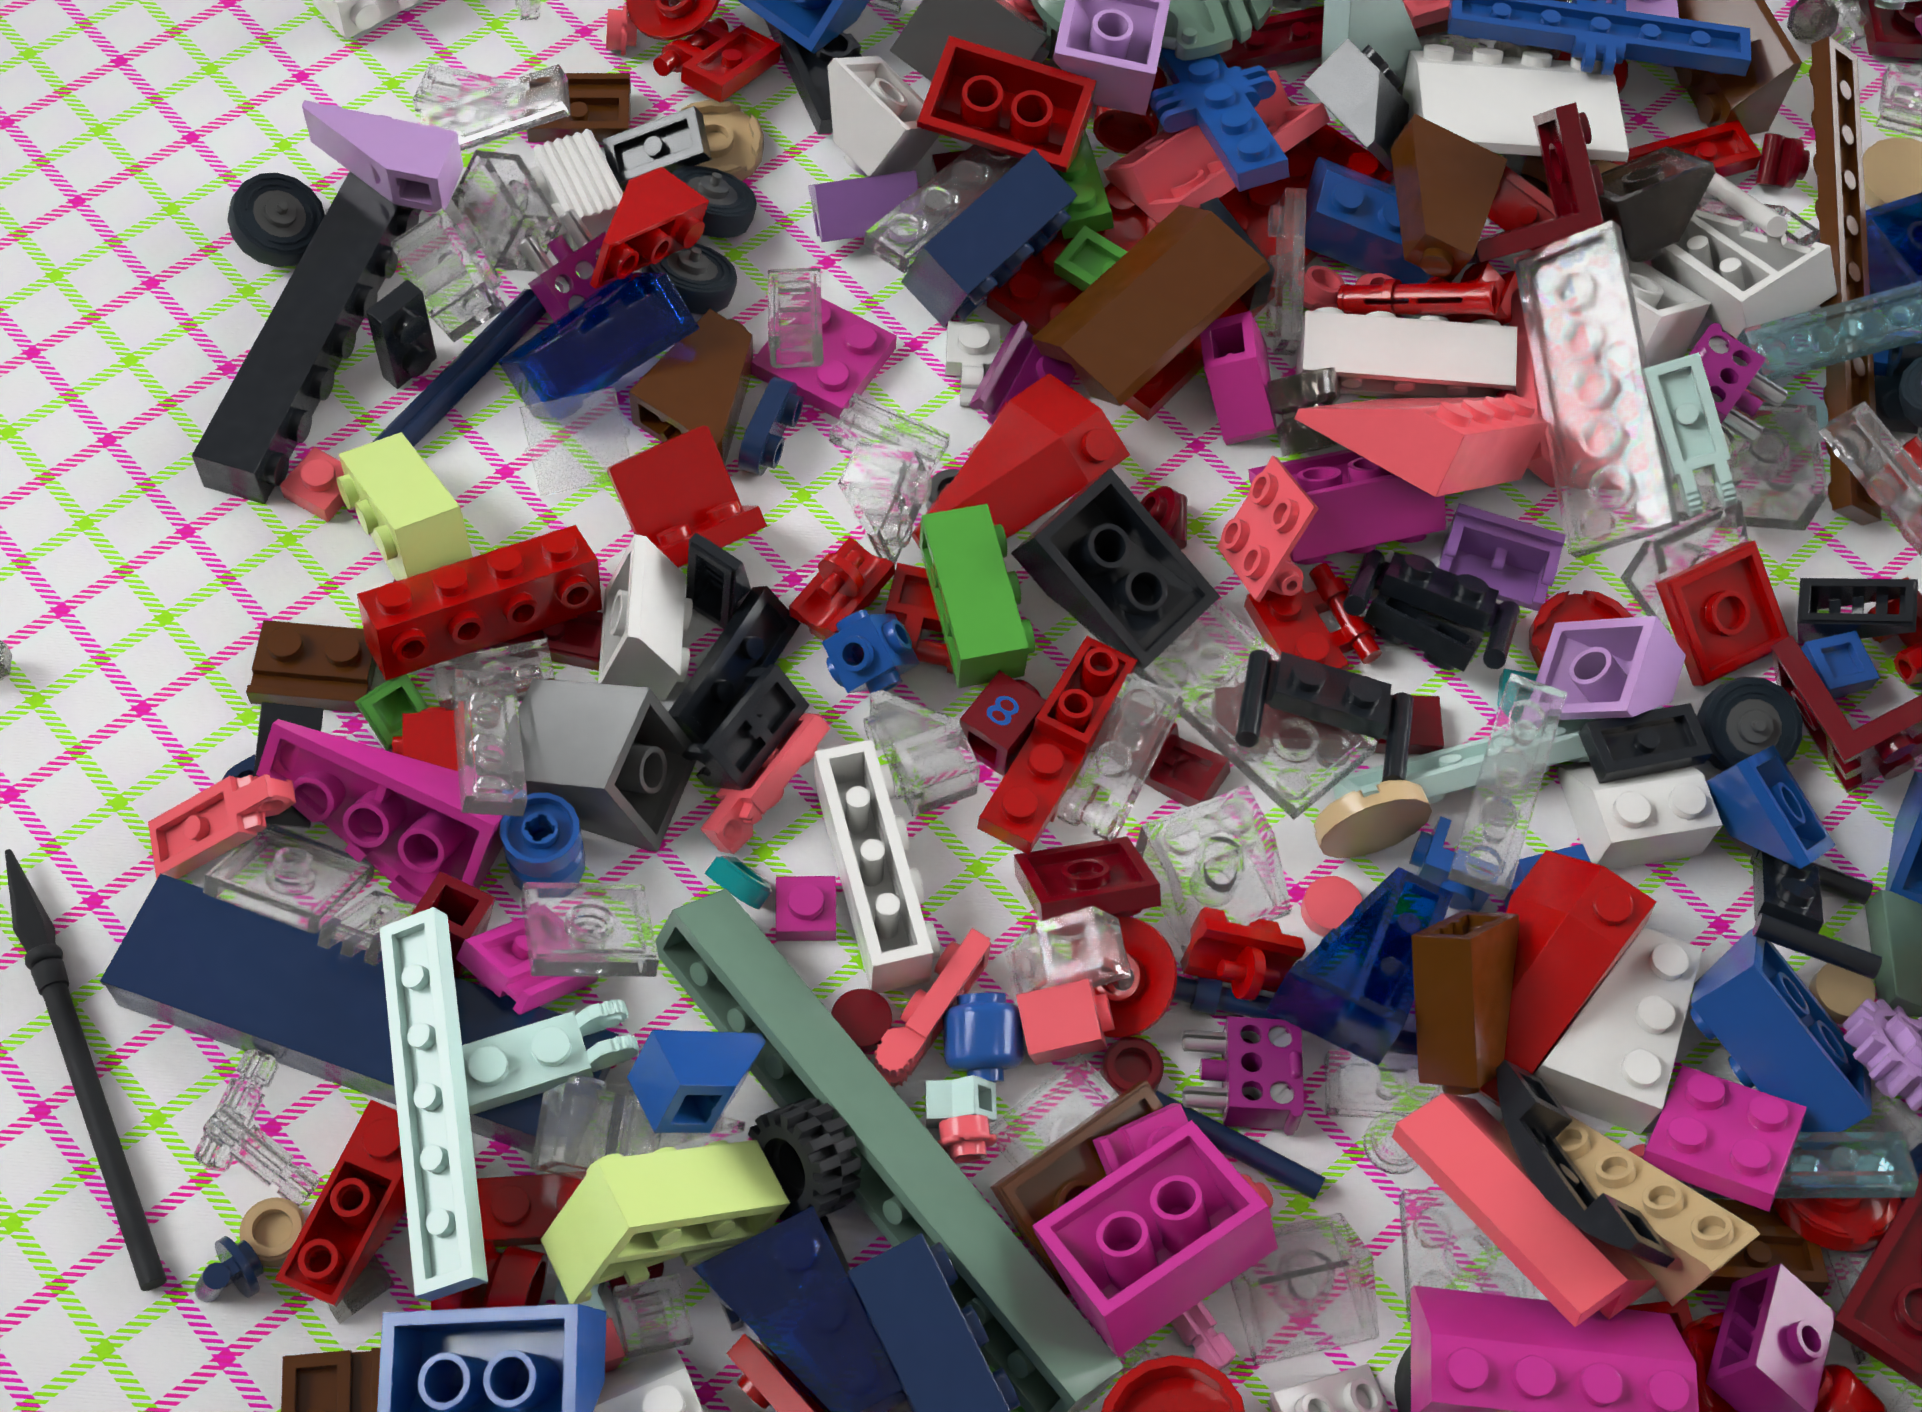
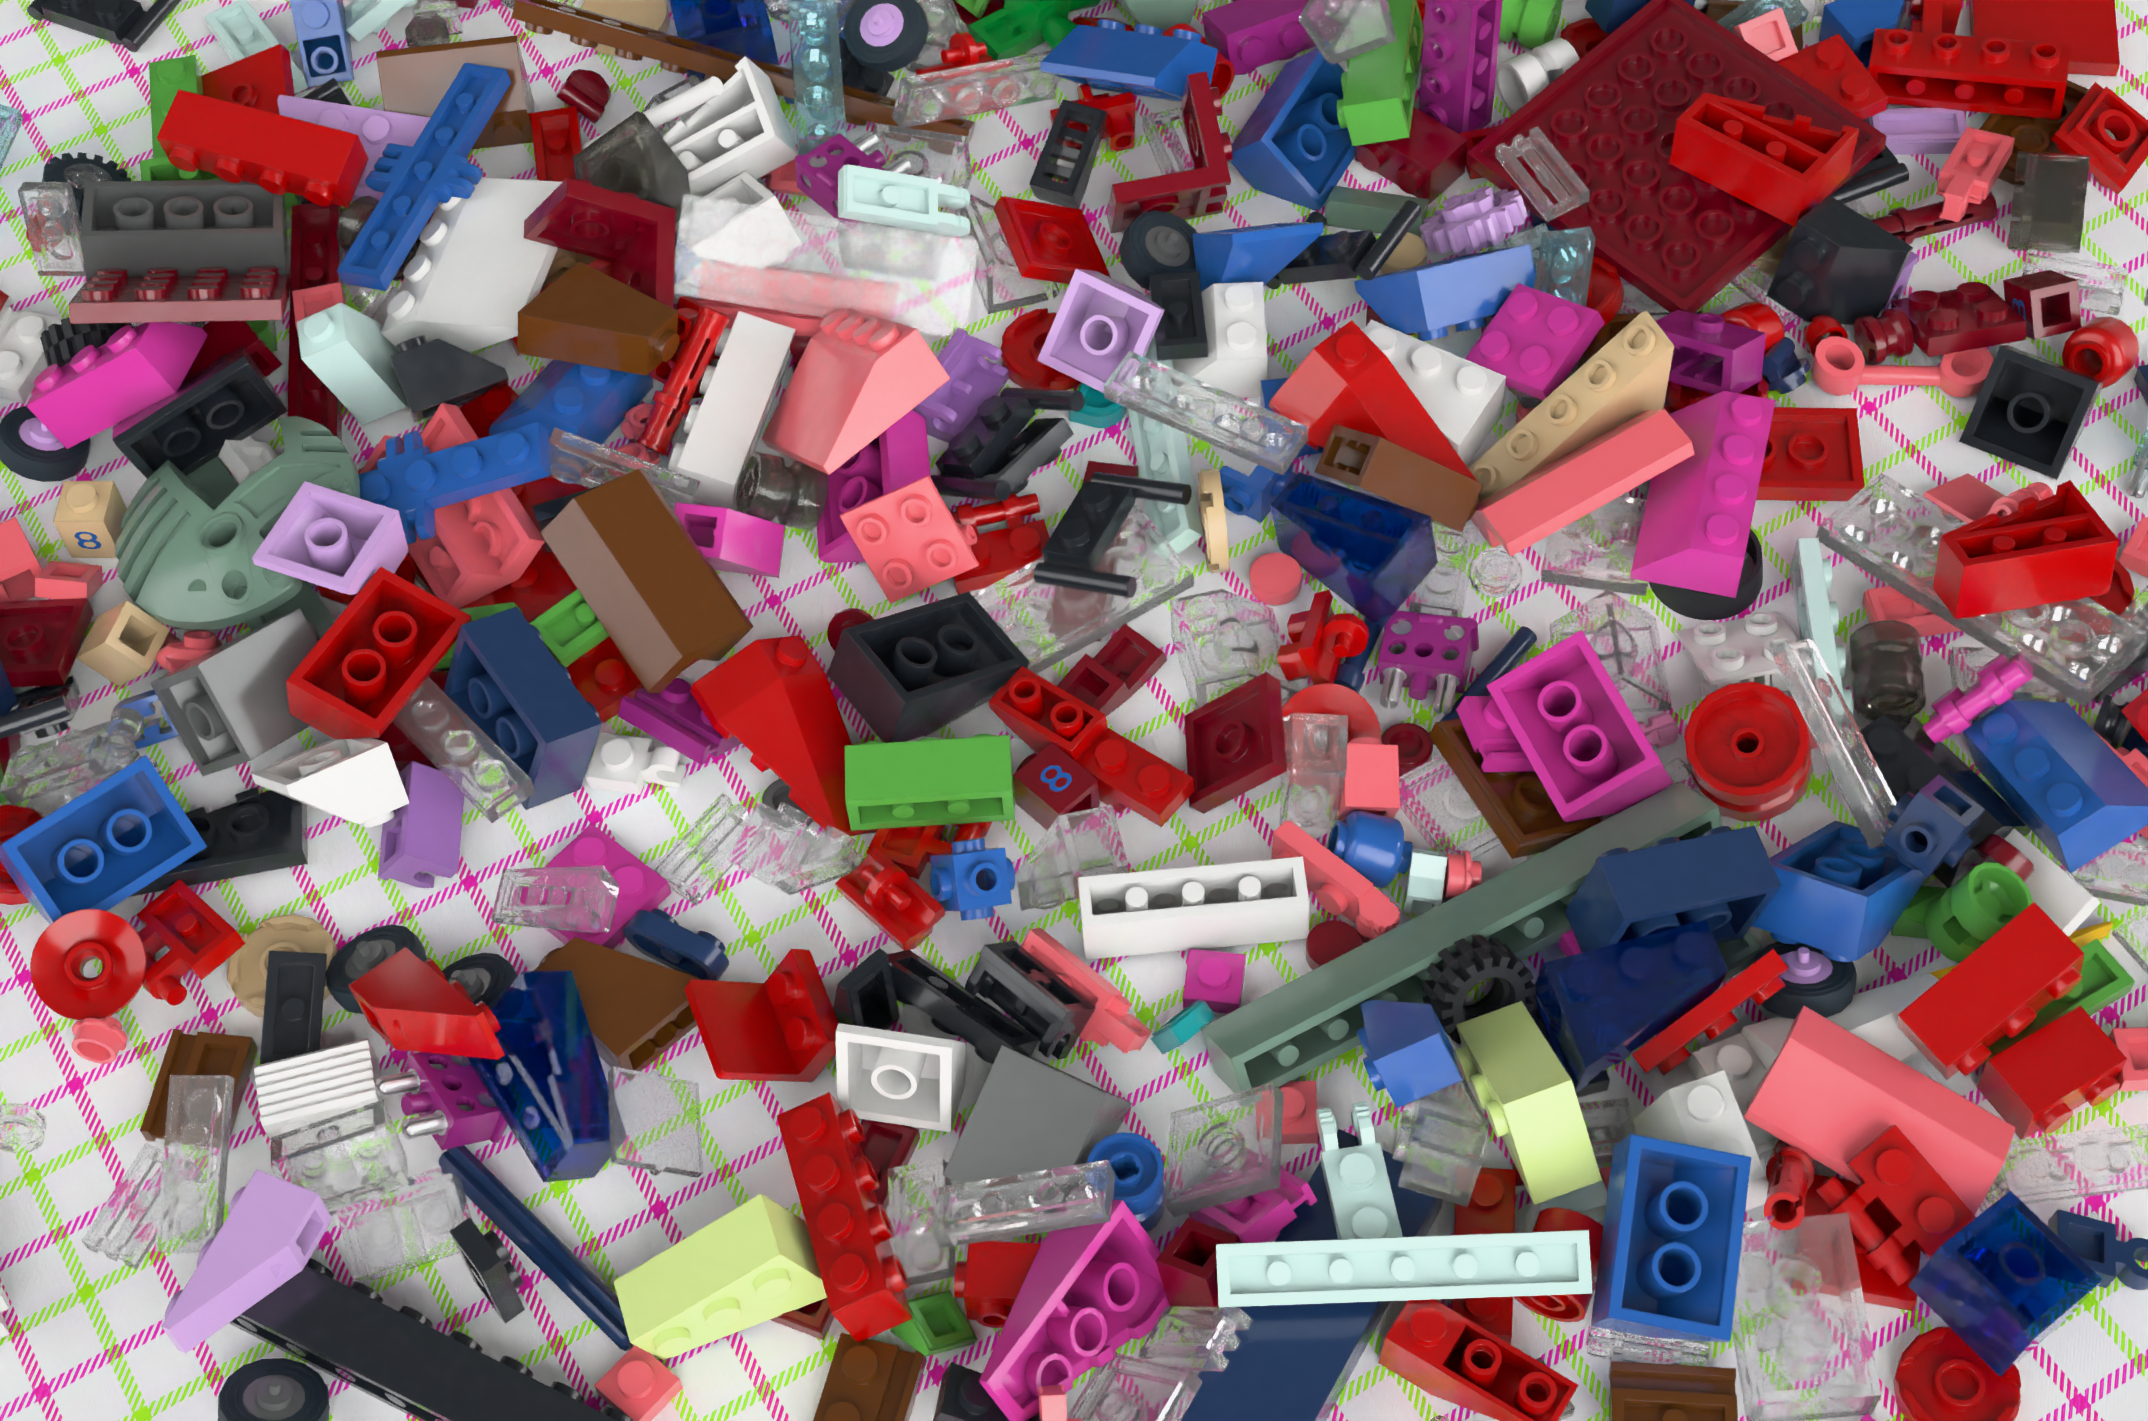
camera: 70 degrees left, 5 degrees down
clear plate [1057,674,1184,842] -> none
black slope [1496,1059,1675,1268] -> none
blue tile [1801,631,1880,699] -> none
none -> coral plate [1258,1081,1319,1145]

